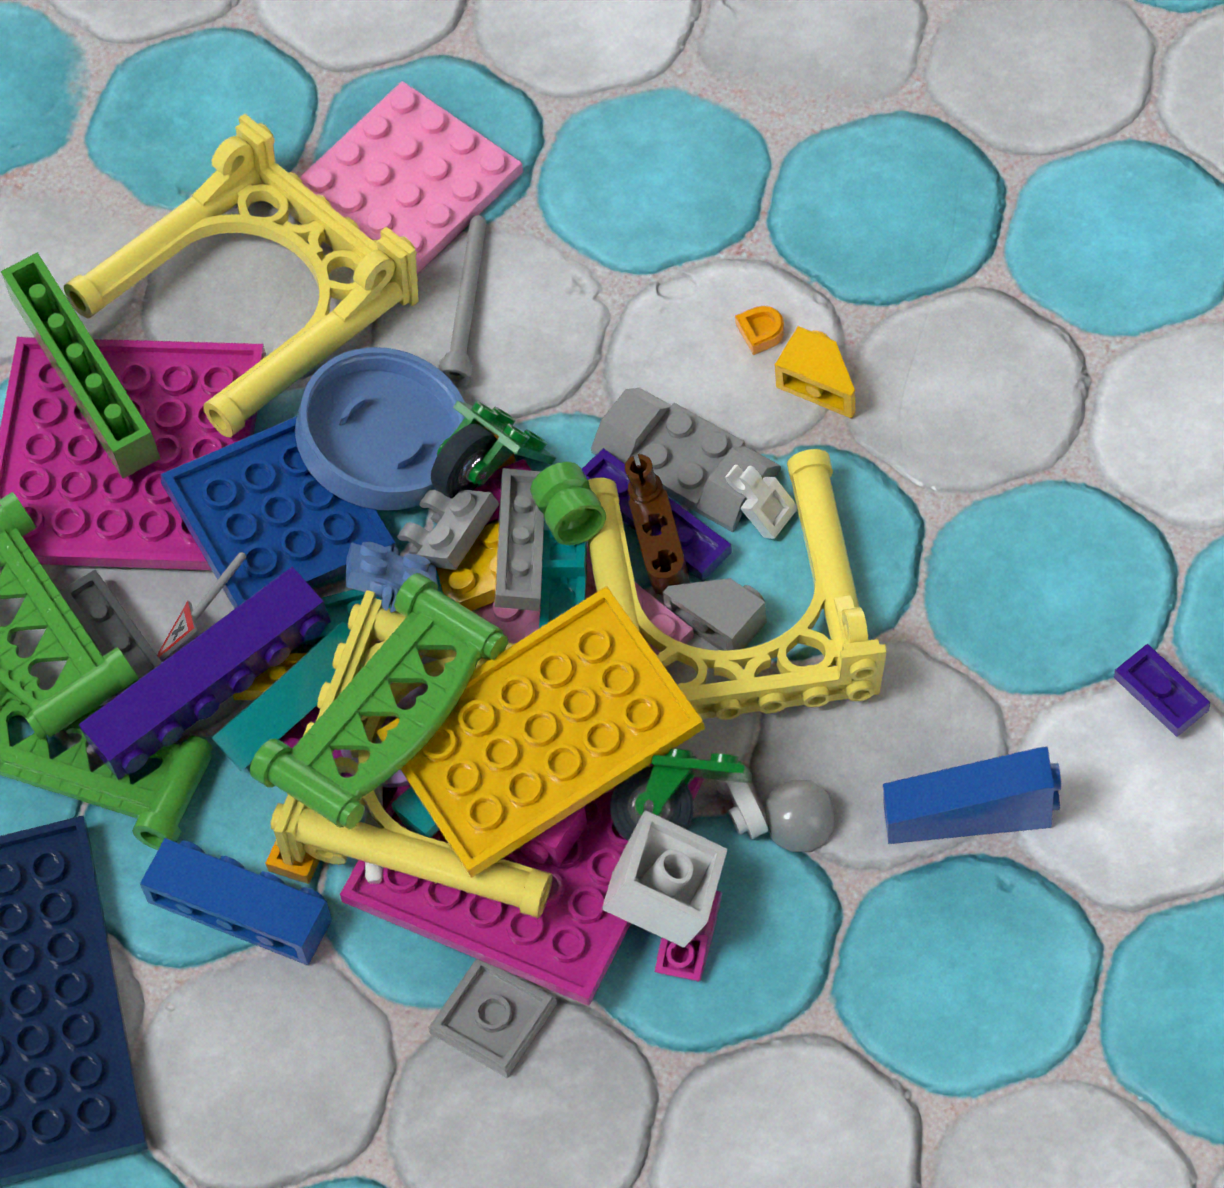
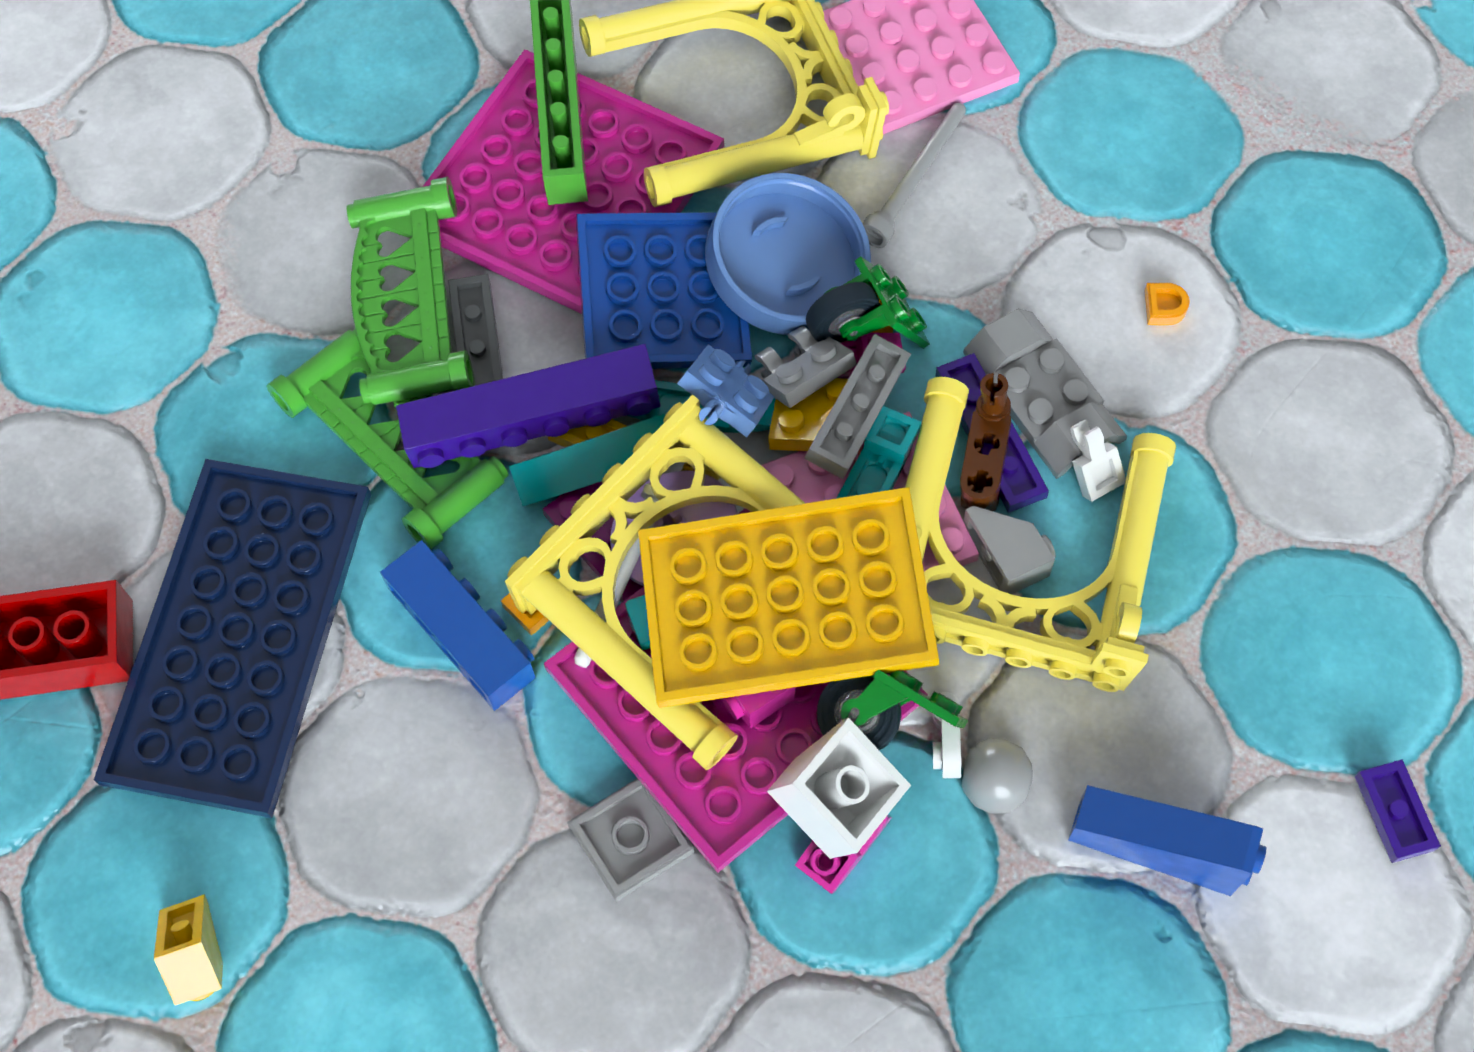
camera: 20 degrees right, 5 degrees up
light grey piece [157,552,246,661] -> none
bright green piece [250,573,508,829] -> none
bright green wheel [530,462,607,546] -> none
yellow slope [774,326,856,419] -> none

